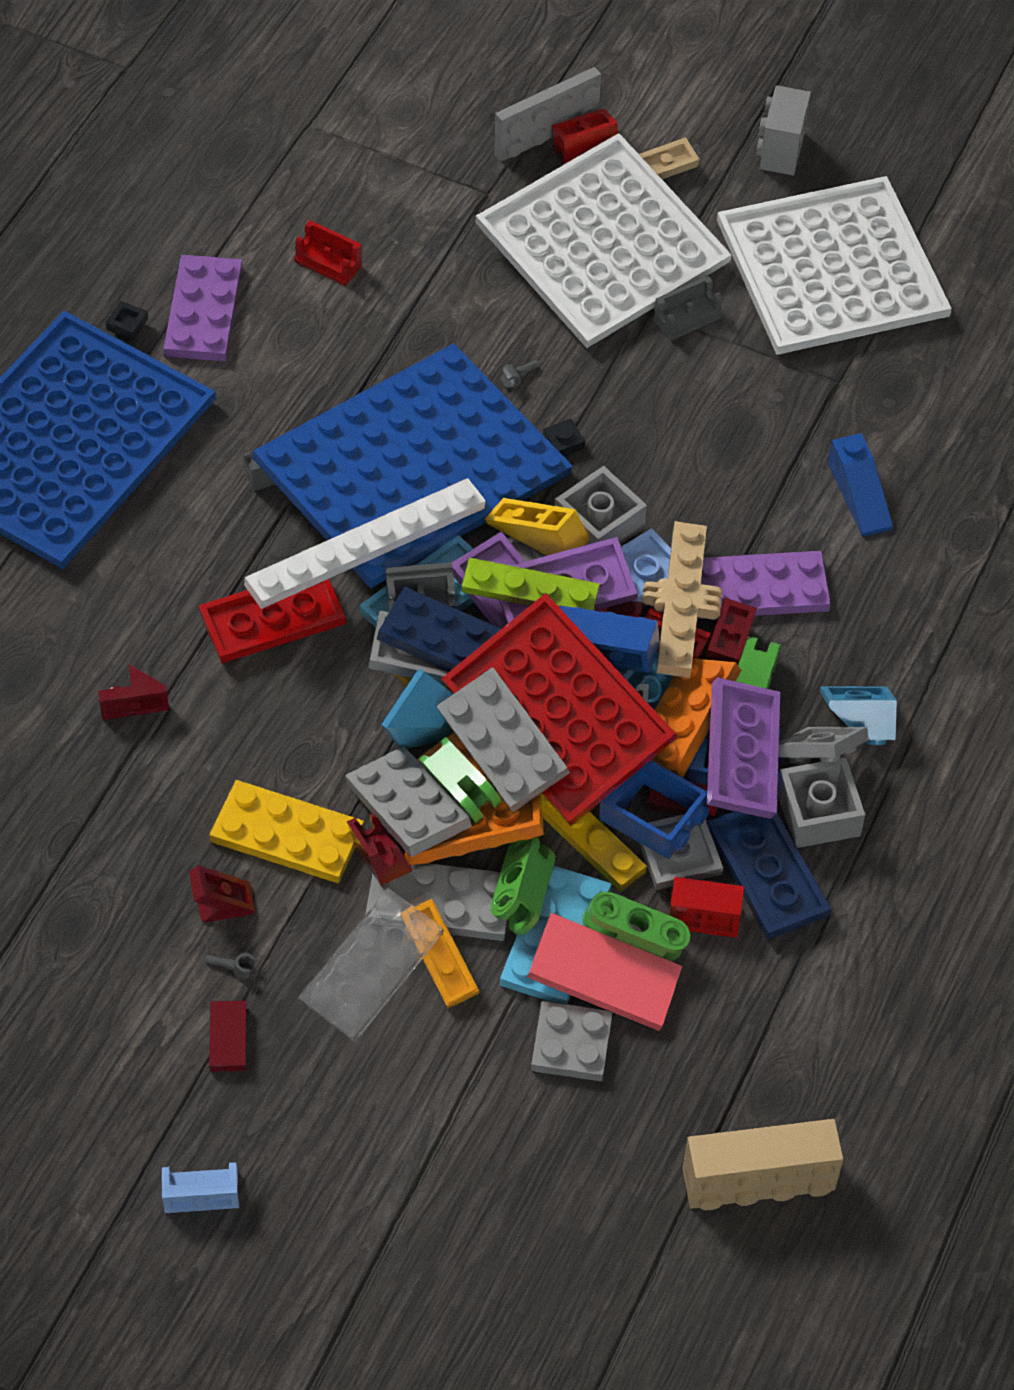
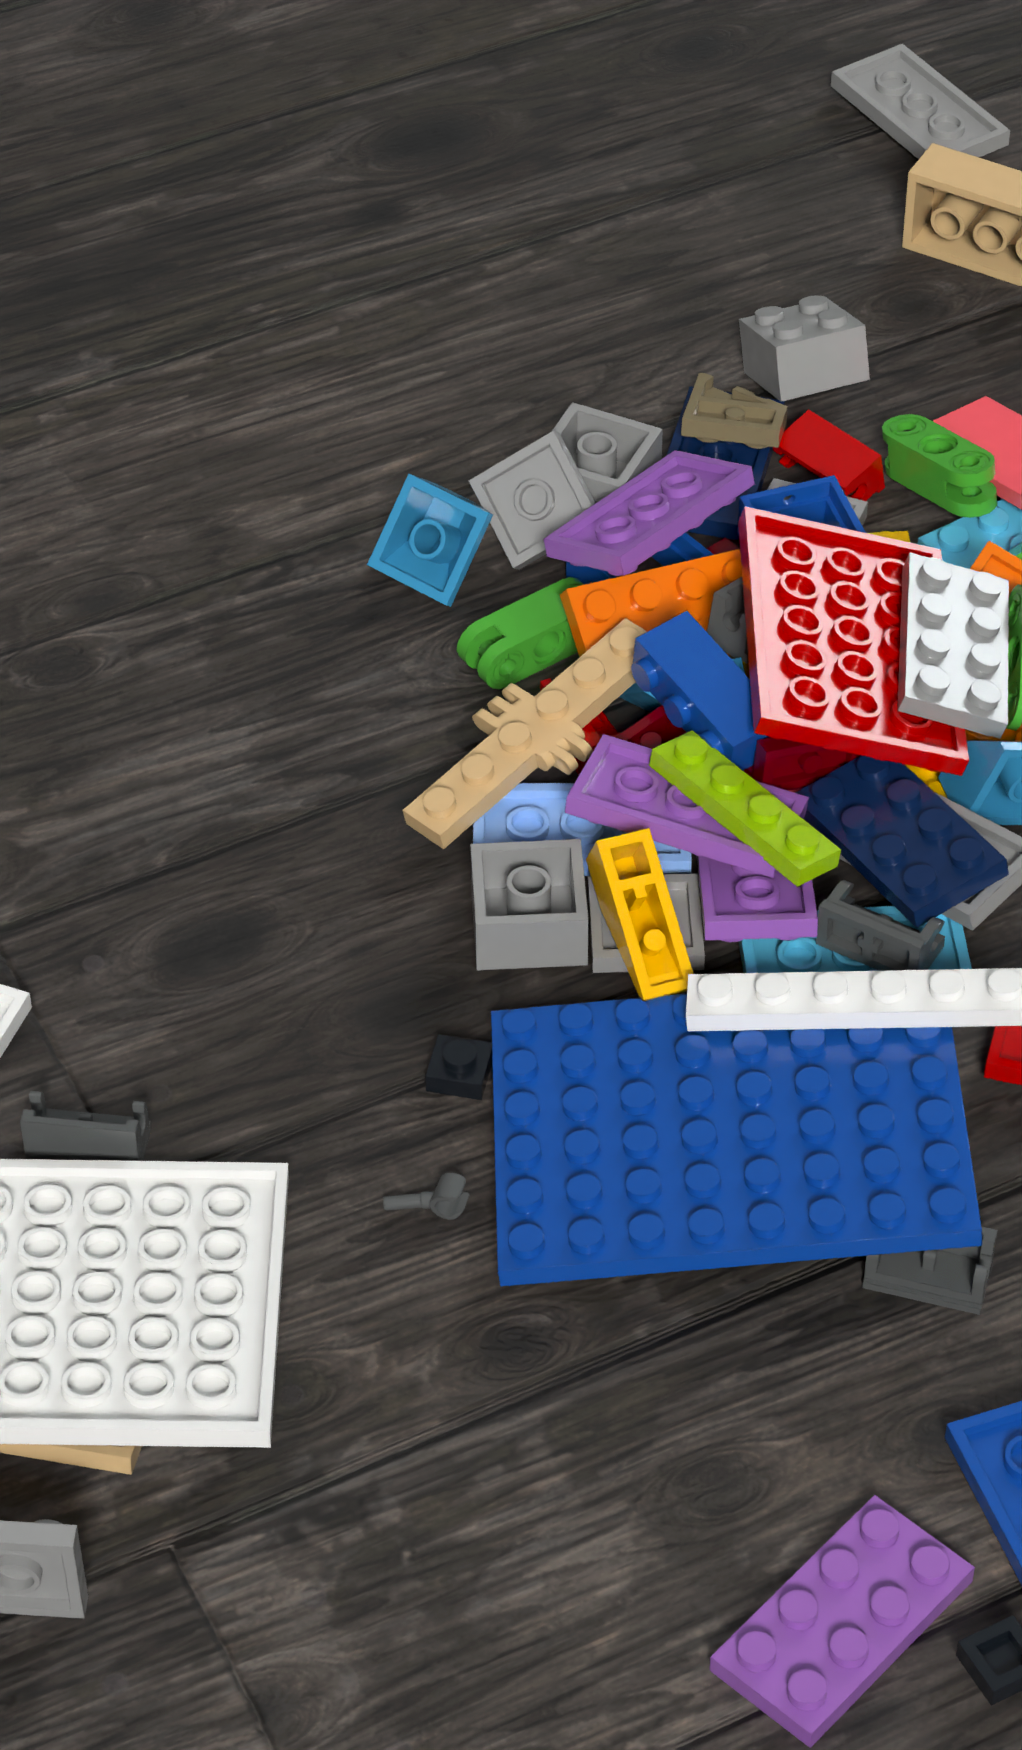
camera: 140 degrees left, 10 degrees down
red hinge [294,220,362,286] -> none
medium lavender plate [699,551,830,619] -> none
dark red hinge [705,598,757,664] -> none
blue slope [828,433,893,537] -> none
none -> dark tan wing [681,373,788,449]
none -> light grey brick [739,296,870,402]
none -> light grey plate [831,43,1010,159]

